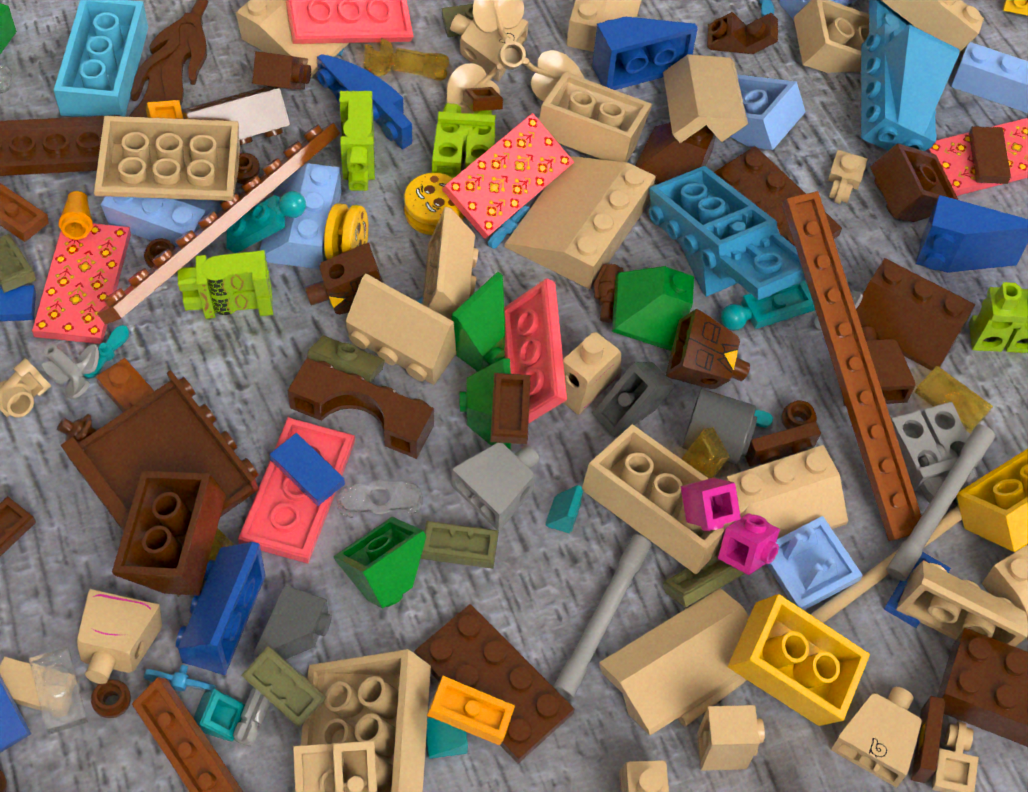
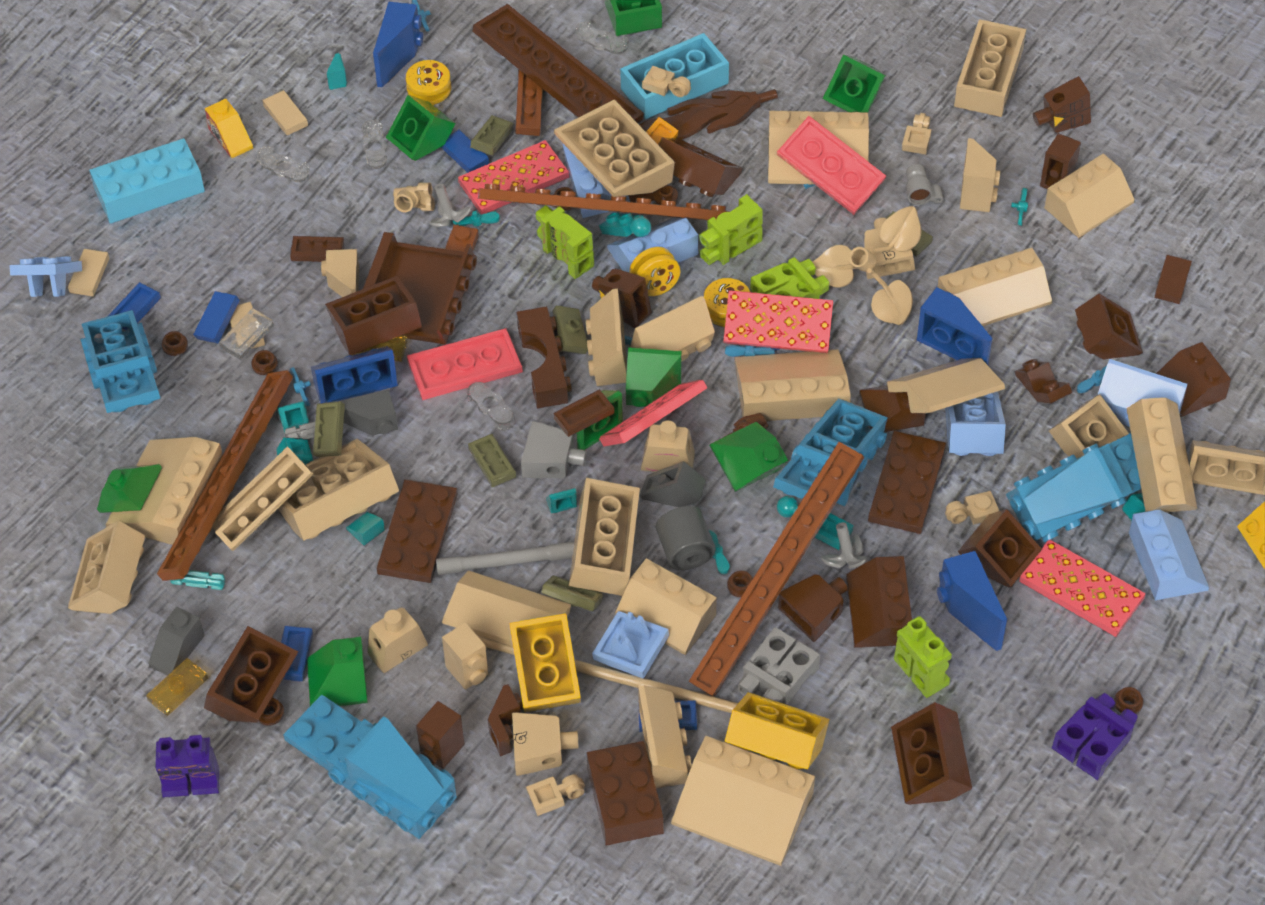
camera: 60 degrees right, 5 degrees down
reddish brown plant [57,414,96,443] -> none
light orange cone [58,191,93,240] -> none
tan torso [77,589,162,684] -> none
reddish brown brick [252,51,311,90] -> none
blue tile [269,433,345,506] -> none
blue slope [316,54,412,150] -> none
green slope [333,517,427,609] -> none
clear yellow piece [364,38,450,81] -> none
light orange plate [427,676,515,746] -> none
reddish brown tile [463,87,503,111] -> none
tan slope [539,72,652,162] -> none
reddish brown torso [666,309,750,389] -> none
dark pink brick [680,478,741,531] -> none
clear yellow plate [681,427,730,479] -> none
dark pink brick [718,513,780,575] -> none
reddish brown plate [745,422,821,467] -> none
light grey piece [886,424,996,581] -> none
reddish brown tile [911,696,945,783] -> none
clear yellow plate [914,366,993,434] -> none
reddish brown tile [969,126,1011,184] -> none
none -> teal slope [276,437,314,465]
none -> tan slope [321,249,359,297]
none -> reddish brown slope [488,684,523,757]
none -> tan plate [642,66,691,97]

